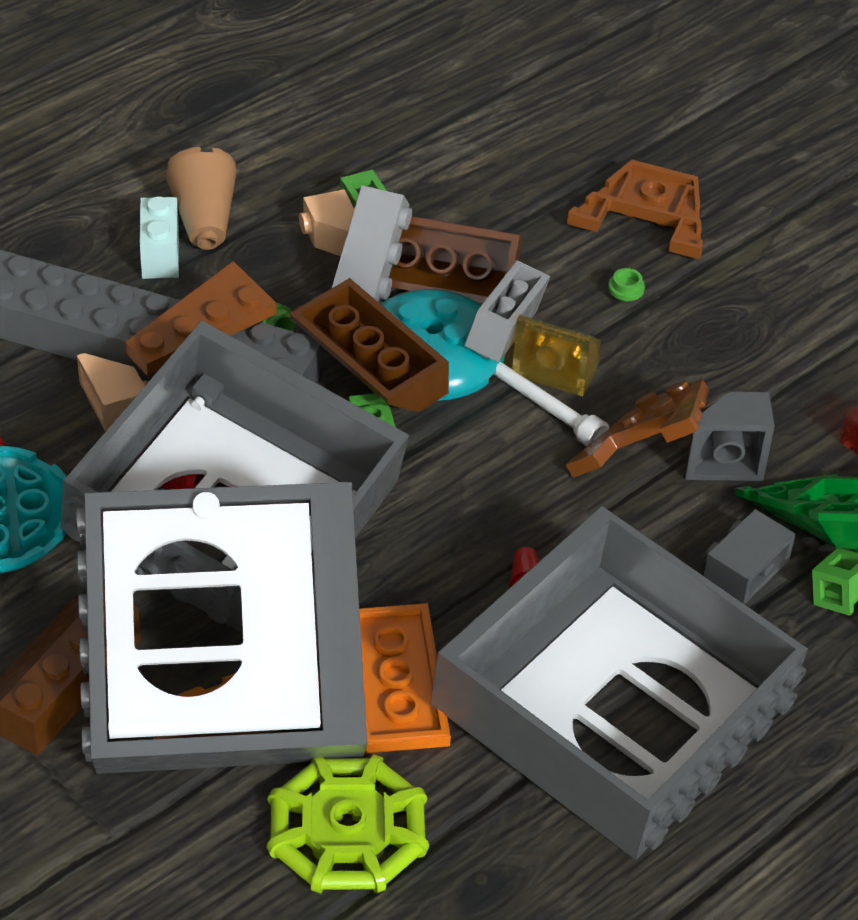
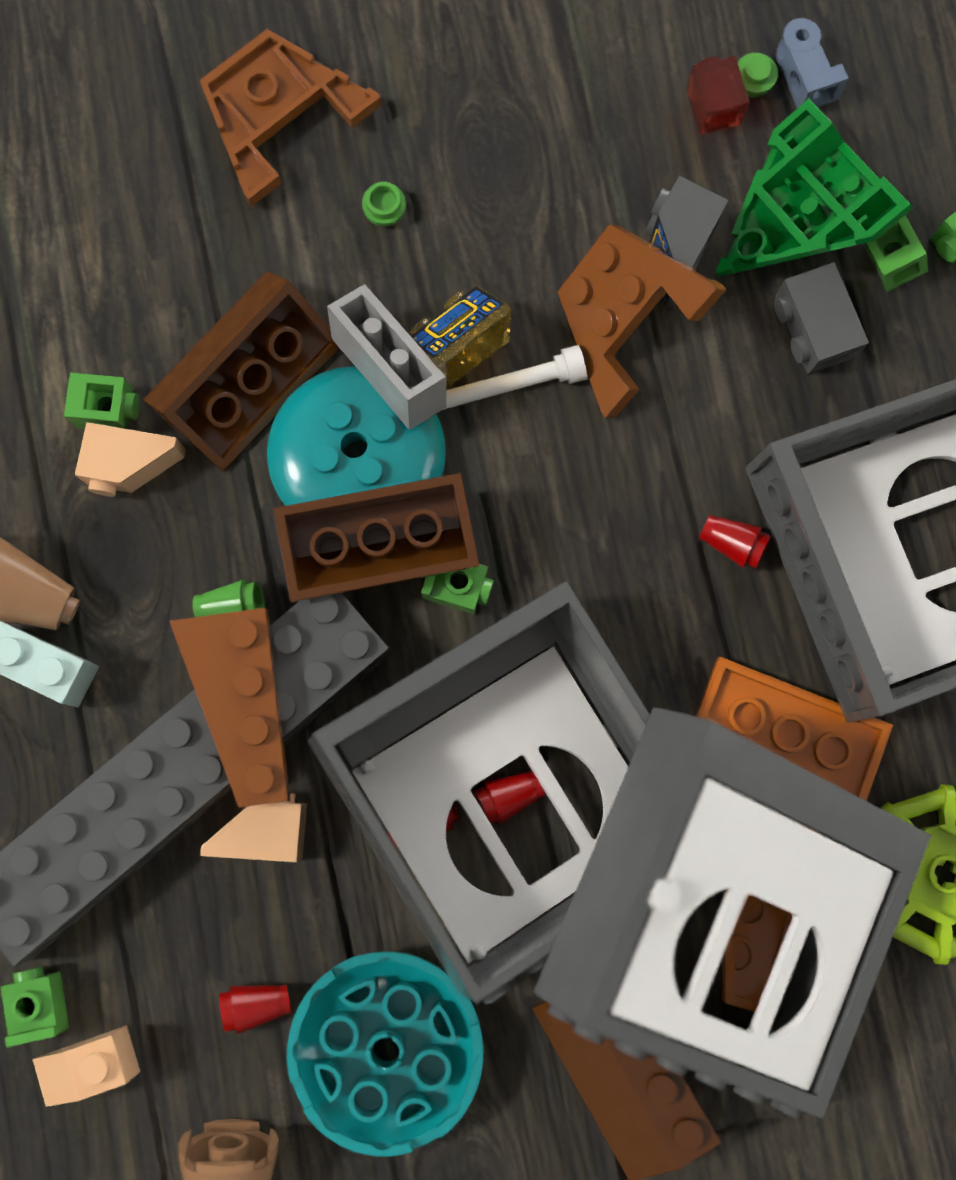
camera: 60 degrees left, 35 degrees up
light grey brick [332,185,412,303] -> none

